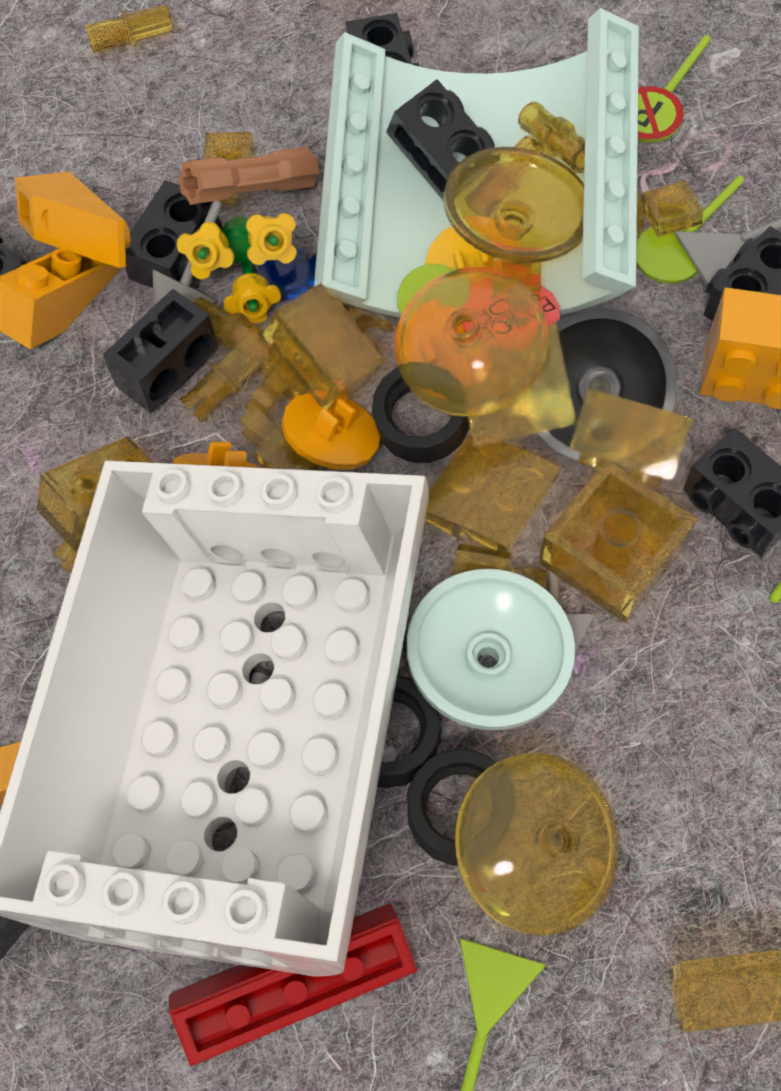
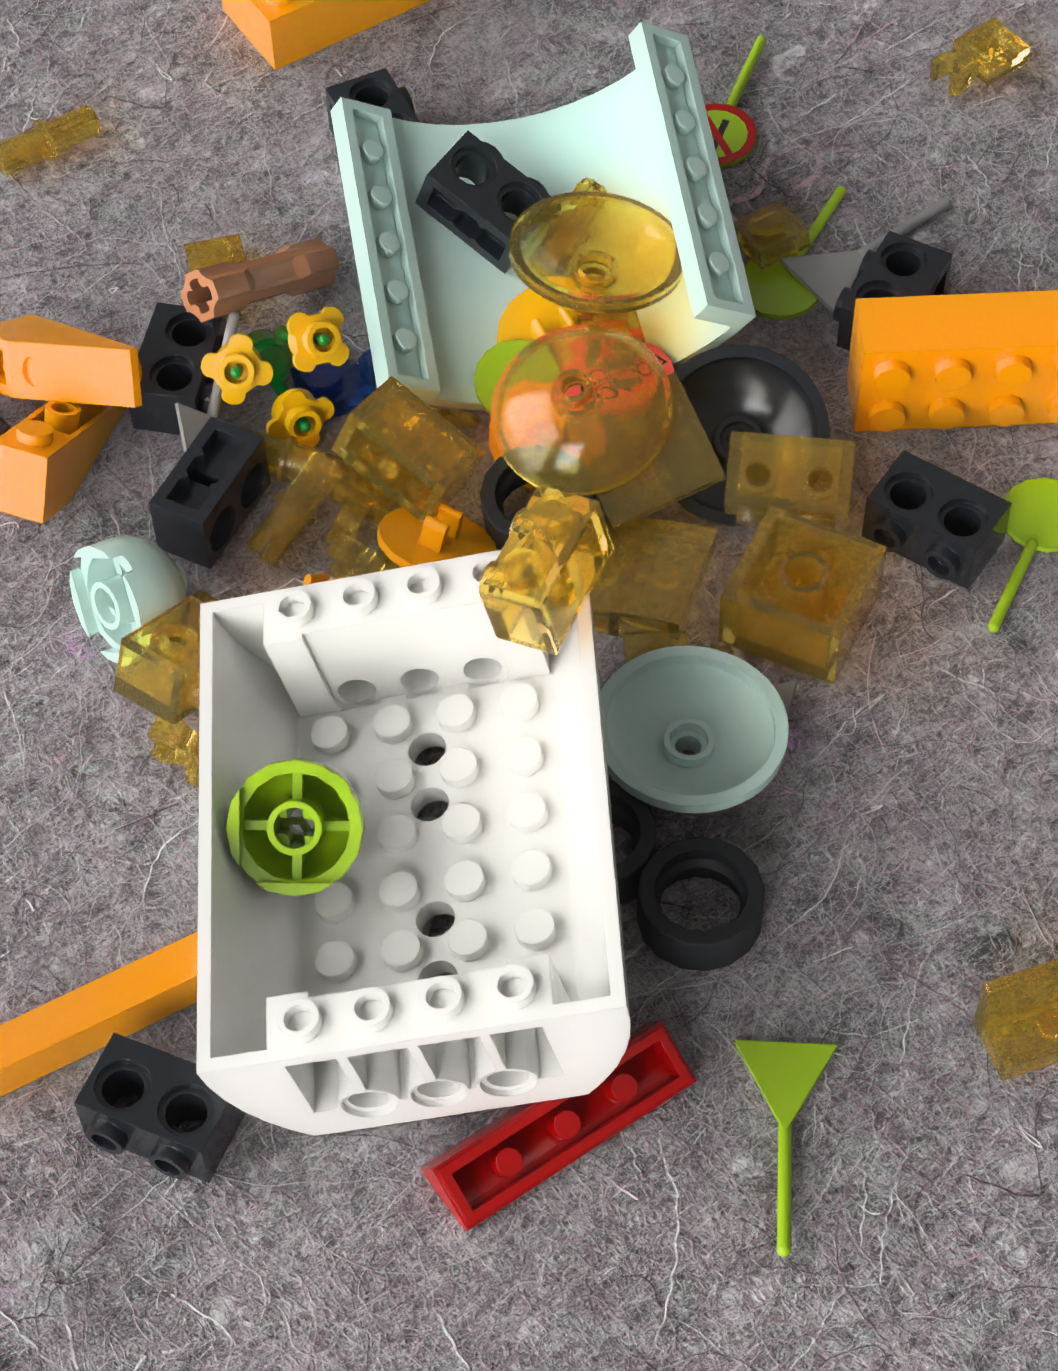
camera: 15 degrees left, 10 degrees down
clear yellow dish [455,753,619,935] -> none
clear yellow pin [518,101,585,173] -> none
none -> light aqua cylinder [69,535,188,665]
none -> lime cylinder [226,758,365,897]
none -> clear yellow brick [478,485,614,655]

